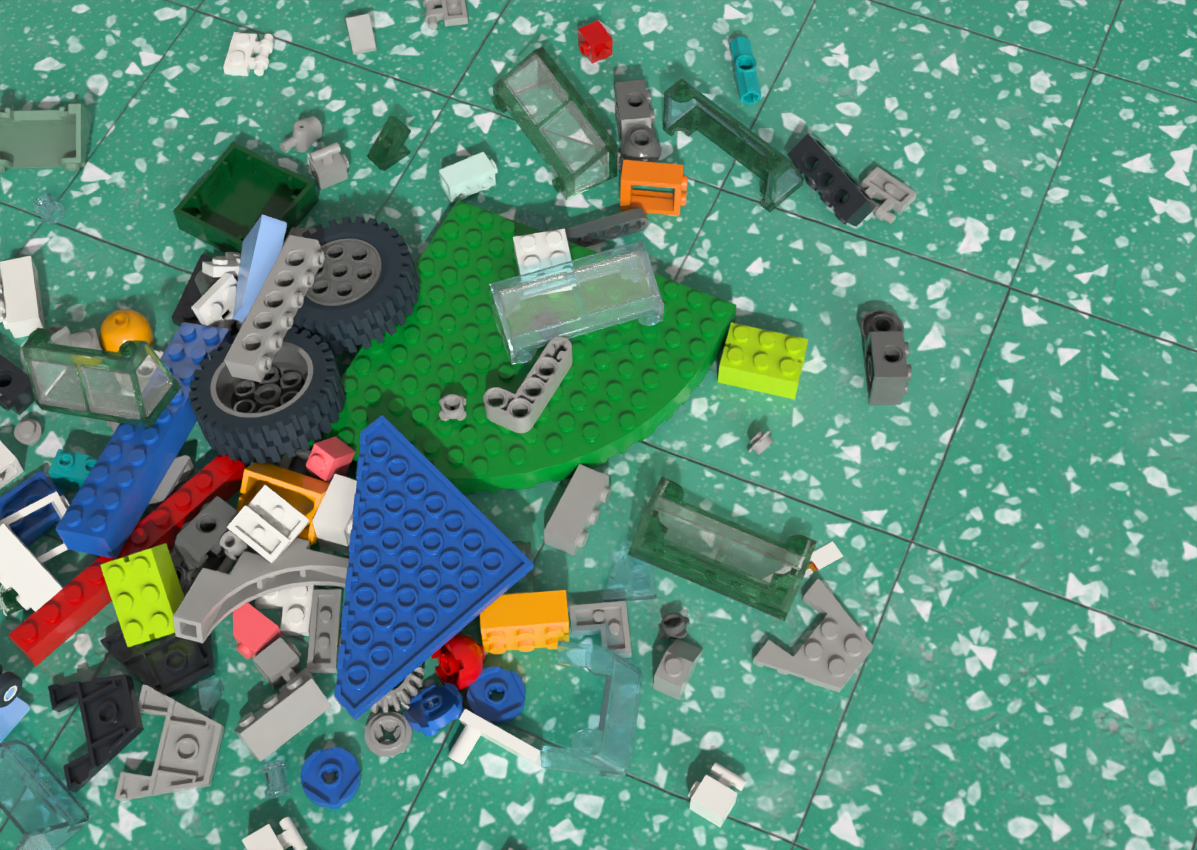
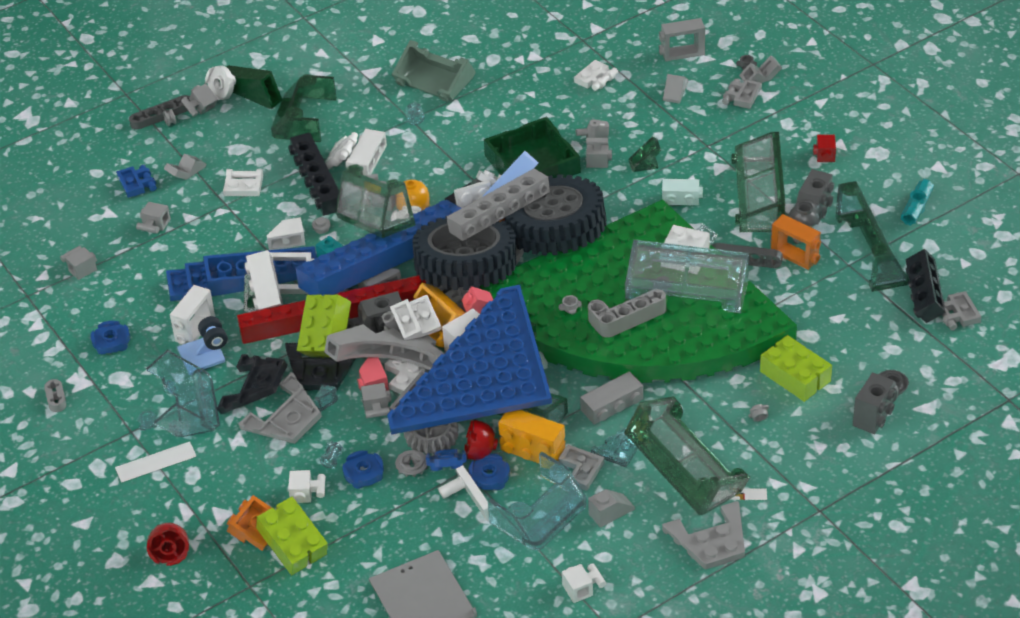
camera: 35 degrees right, 15 degrees down
brick [234,675,332,762] -> none
dark grey plate [659,613,690,639] -> none

